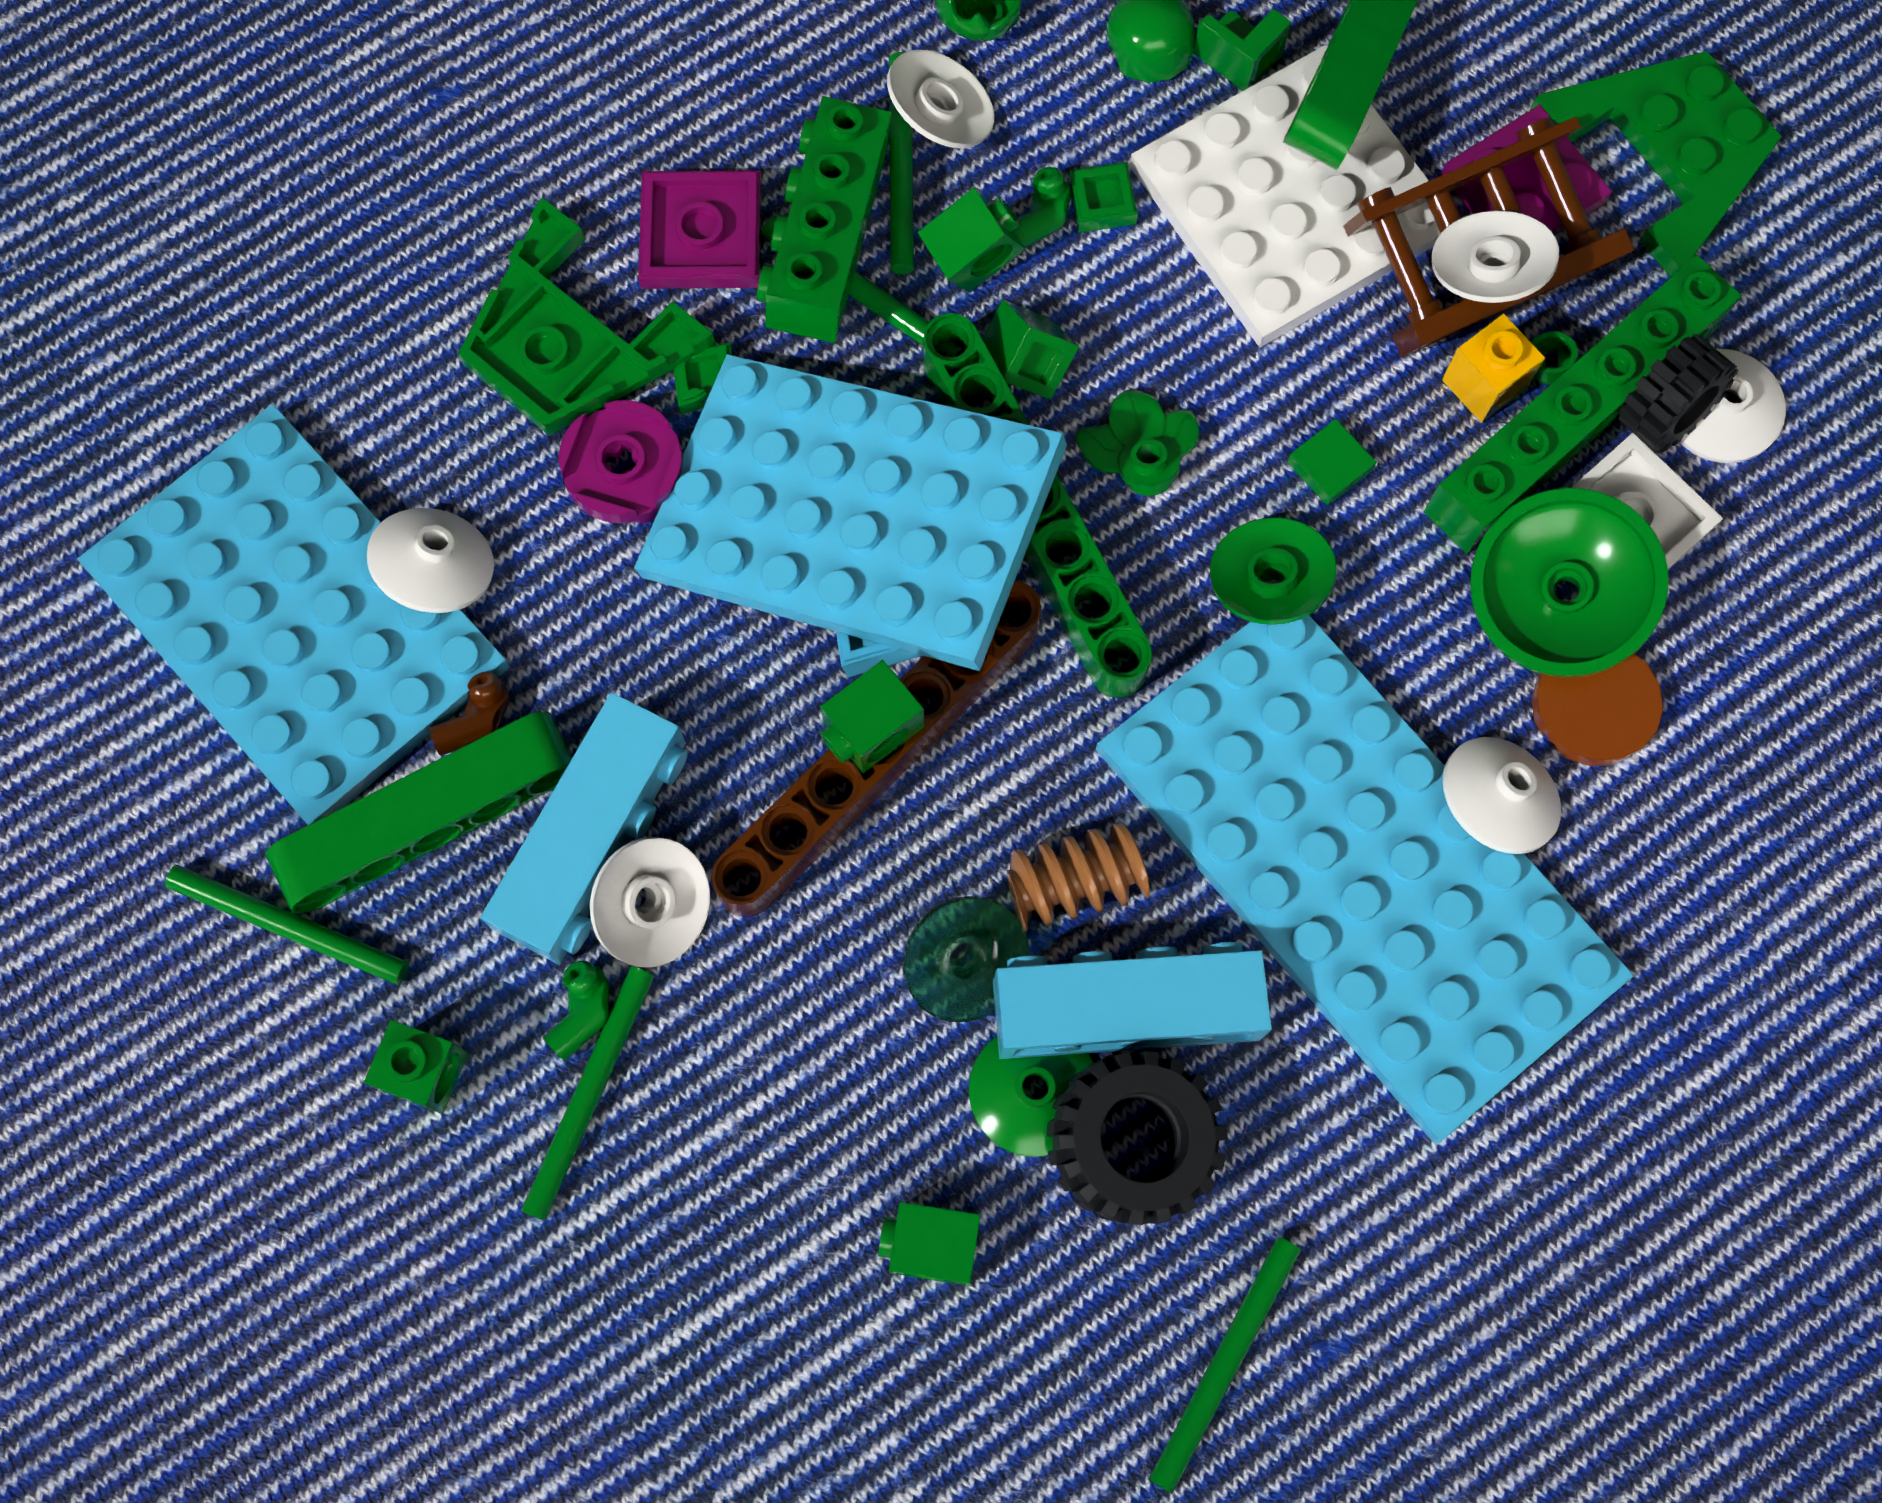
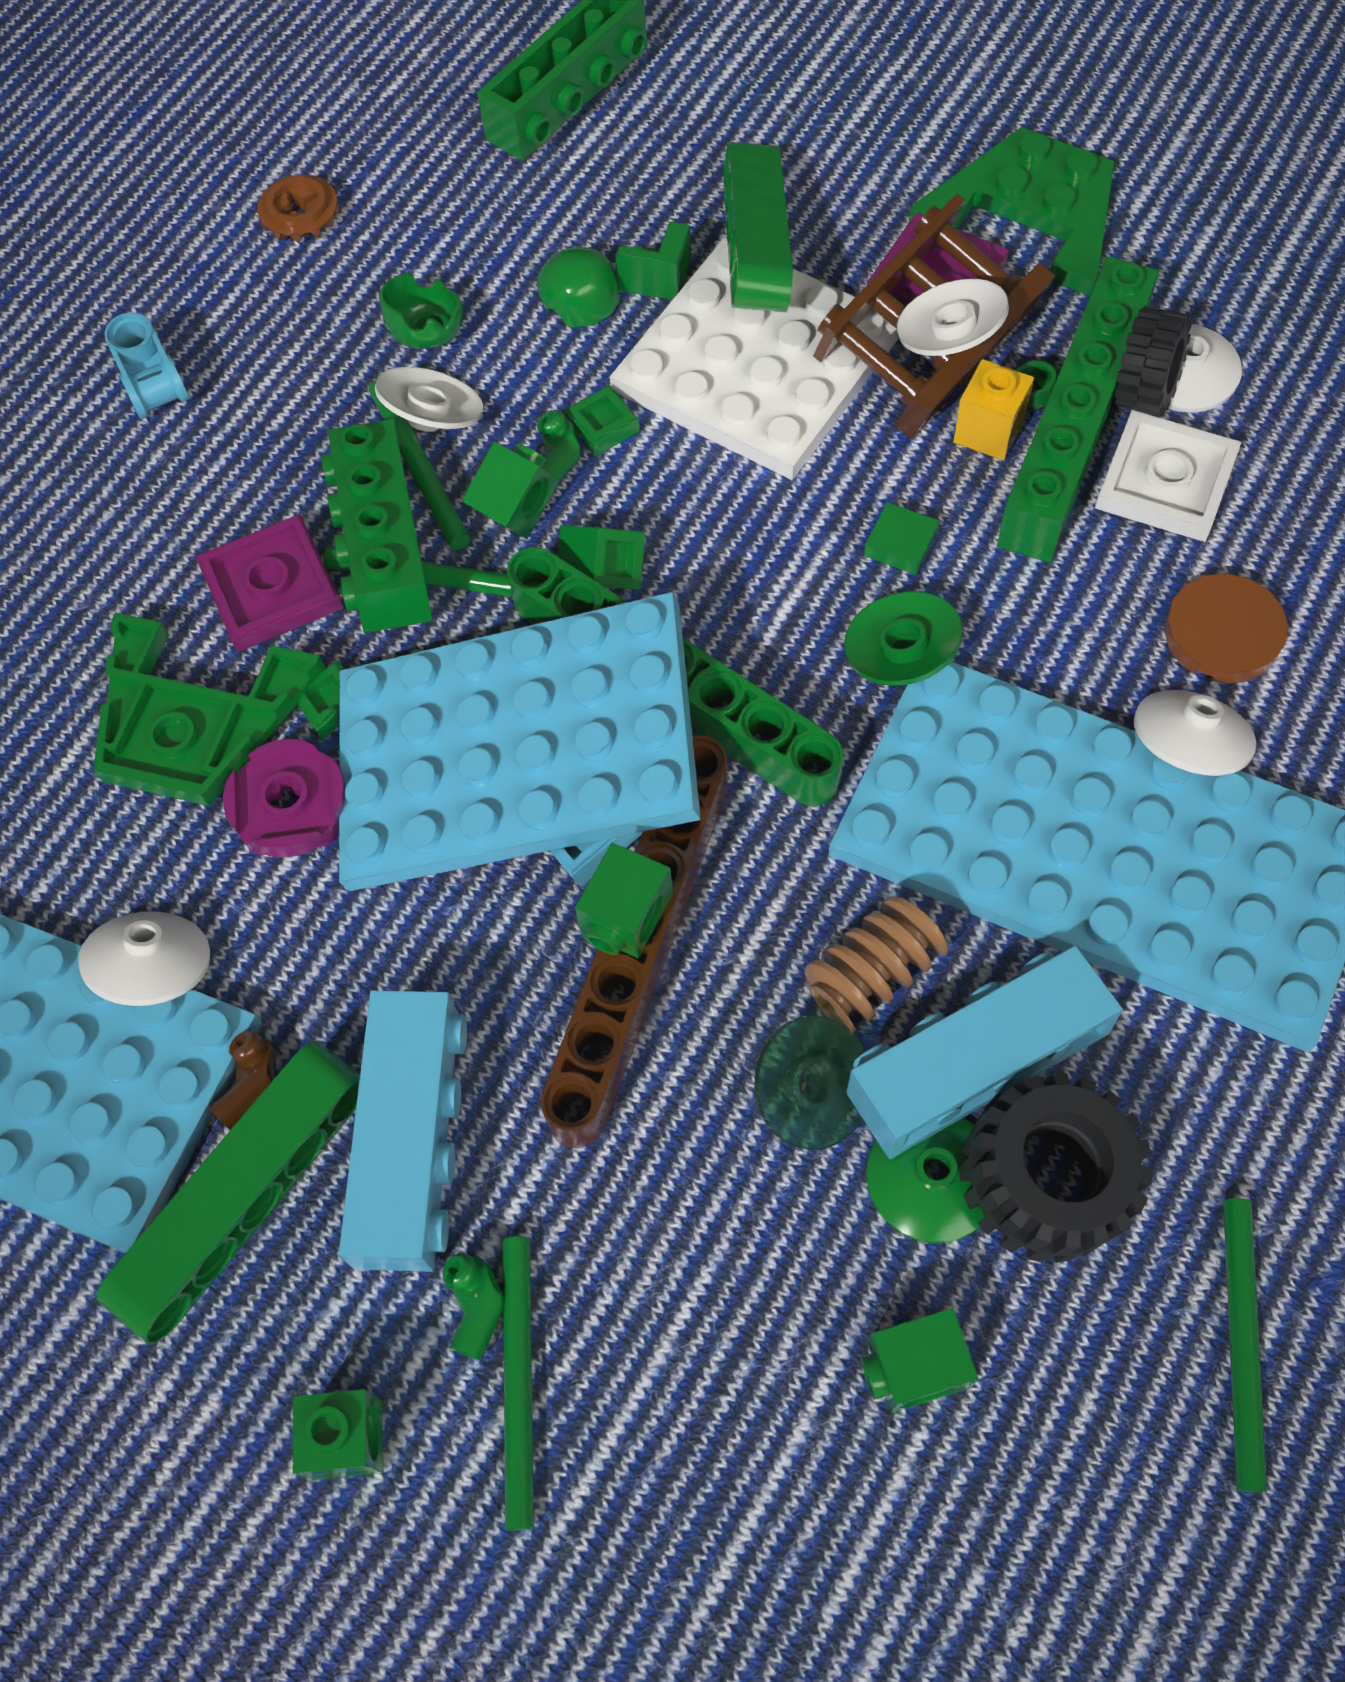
camera: 20 degrees left, 10 degrees down
green bar [165,864,409,985] -> none
white dish [590,837,710,968] -> none
green plate [1076,390,1199,496] -> none
green dish [1470,488,1669,678] -> none

